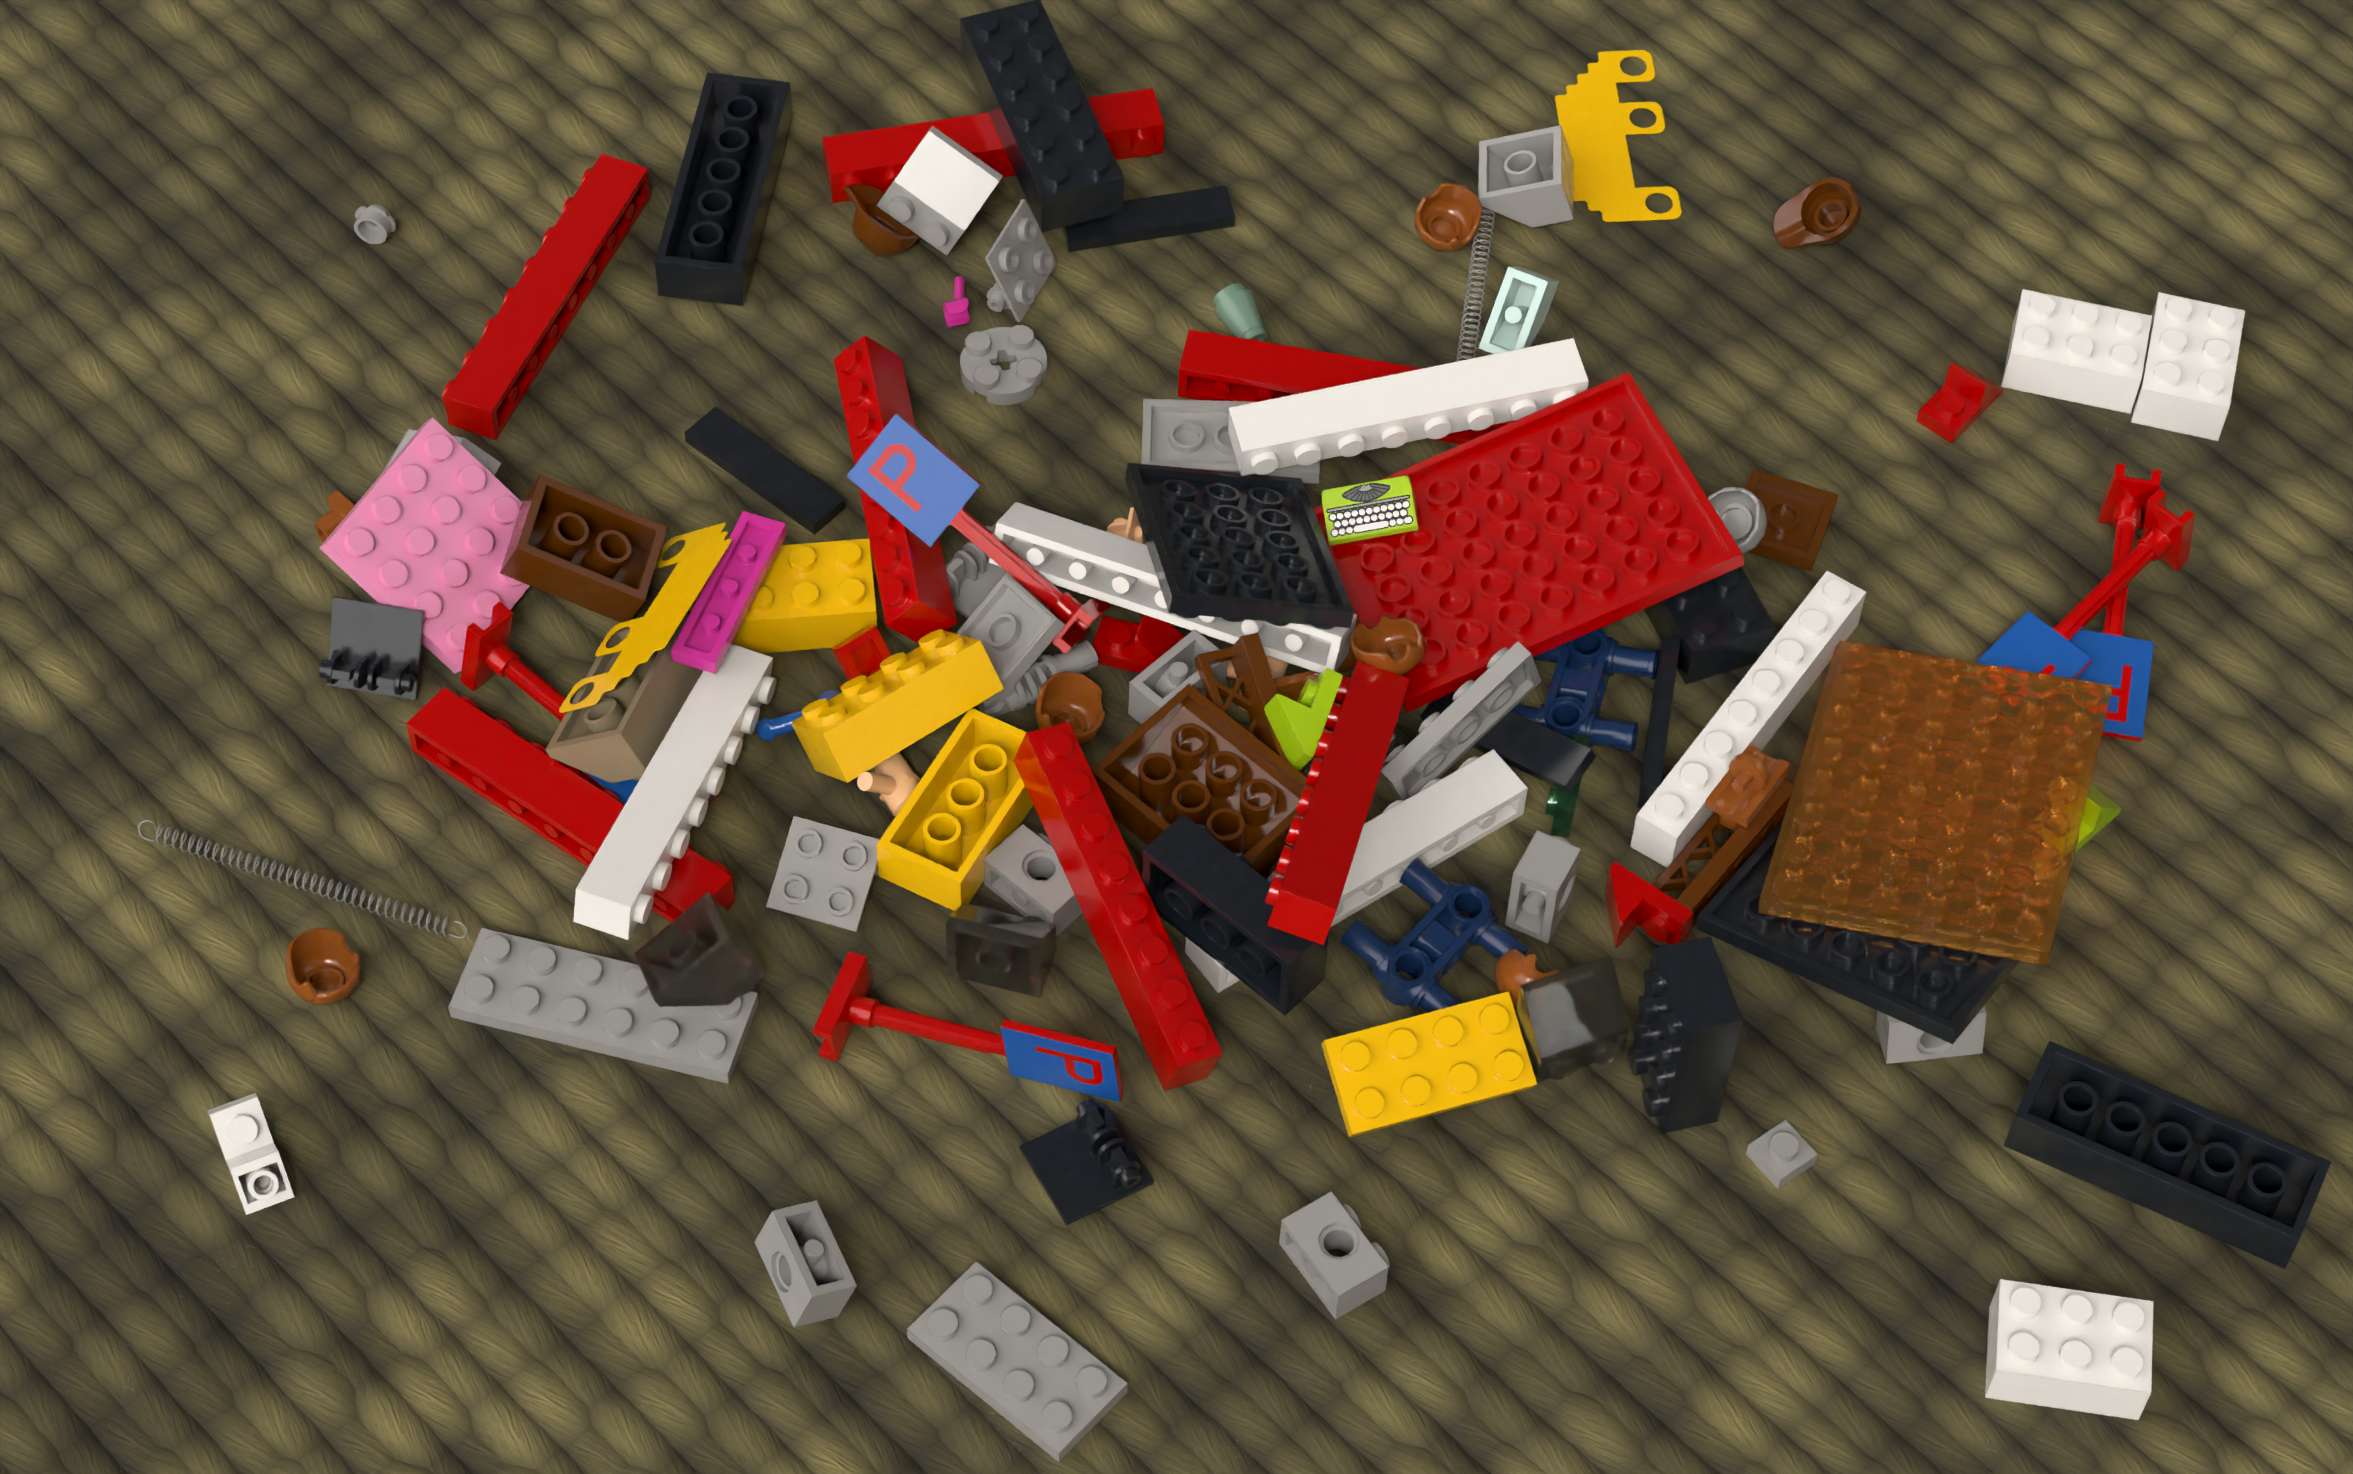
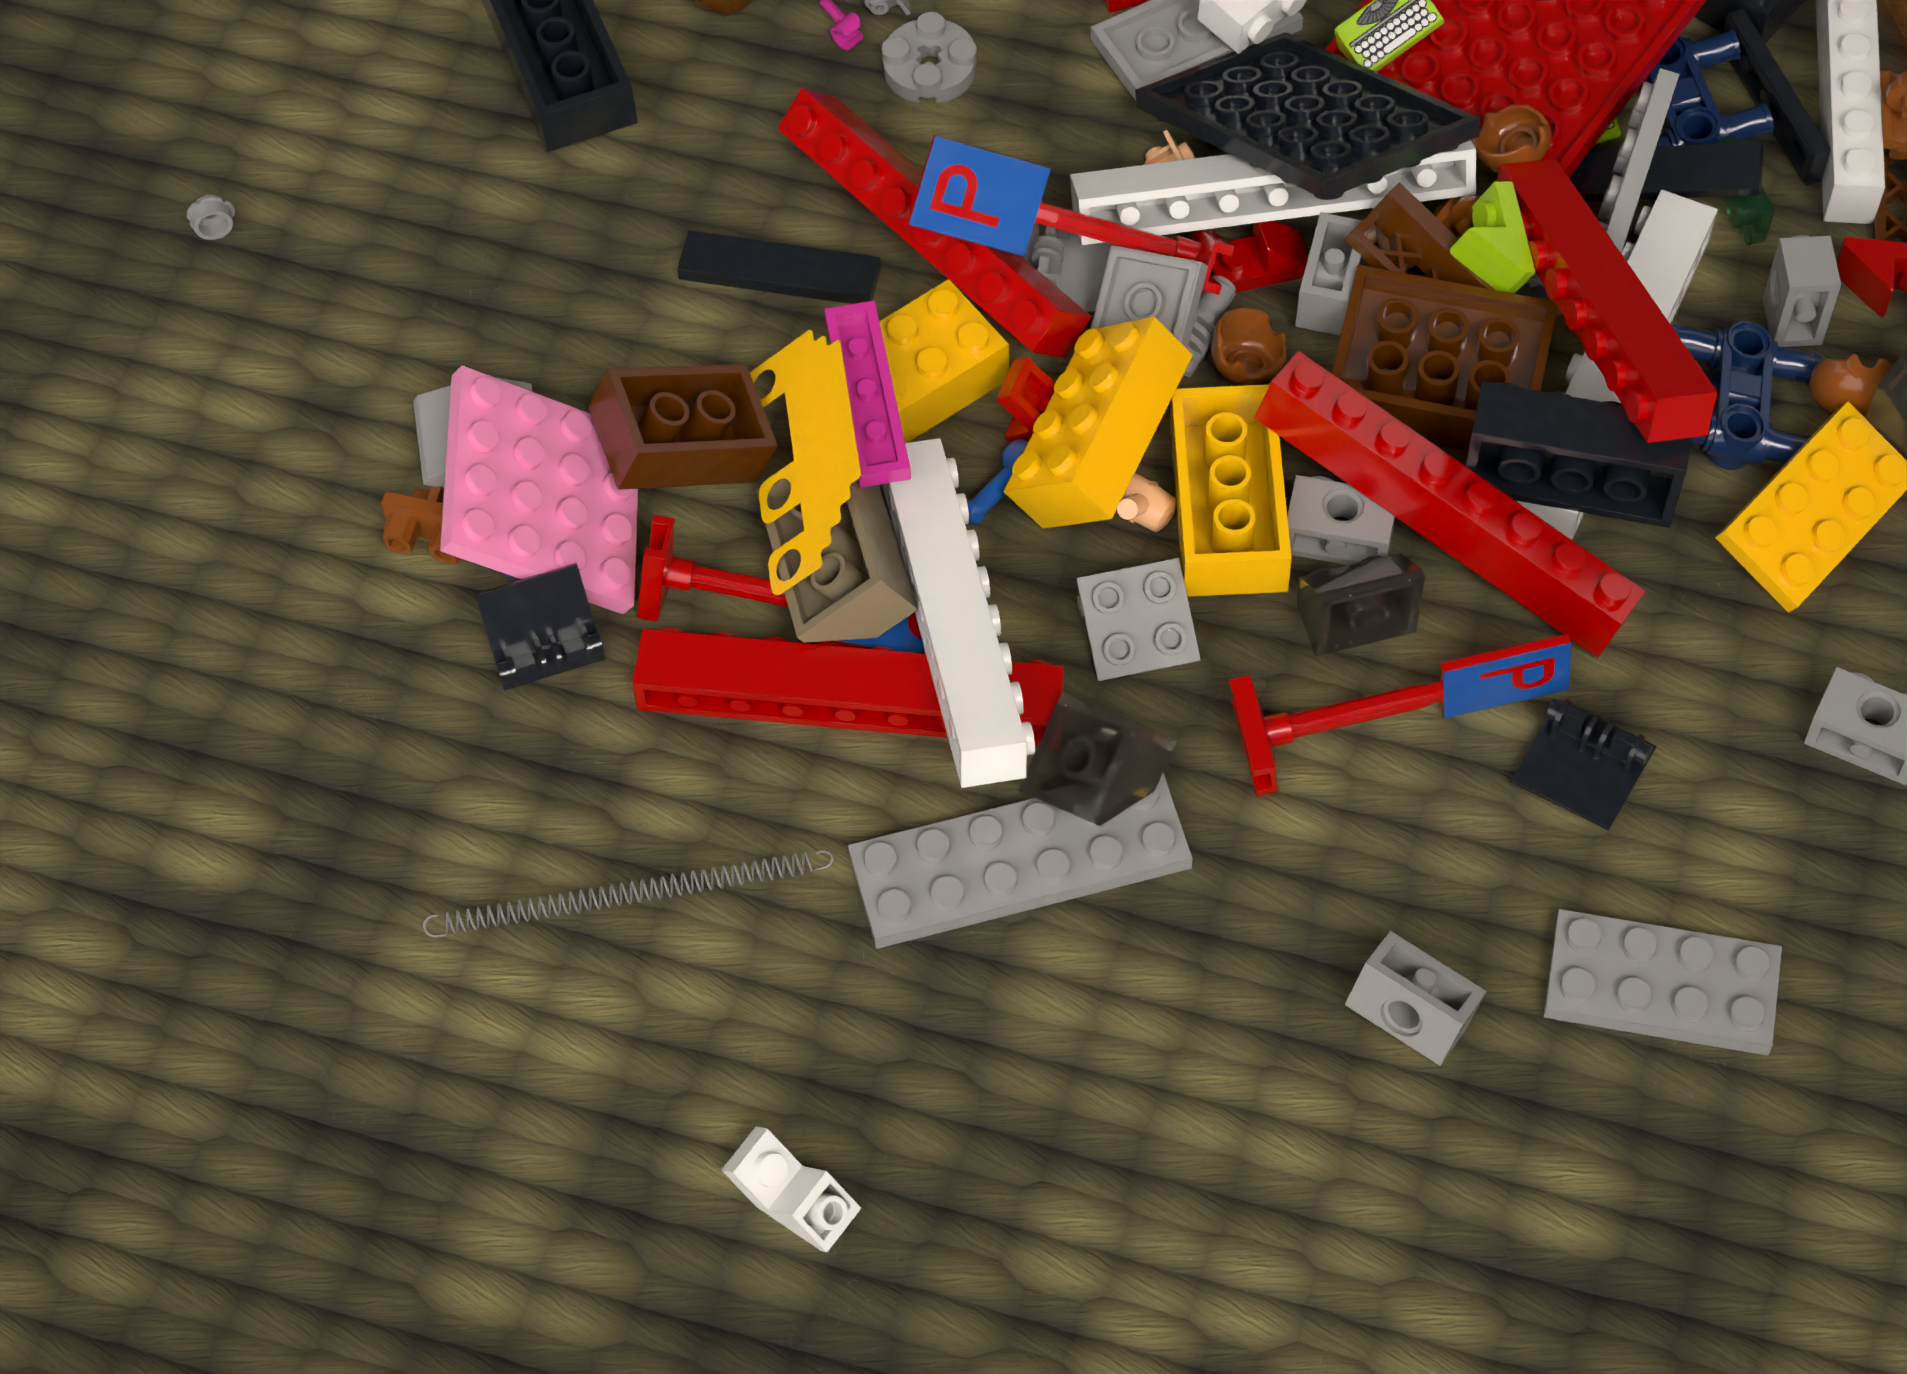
camera: 25 degrees left, 5 degrees up
dark orange hair [285,927,360,1005] -> none
red brick [442,154,651,440] -> none

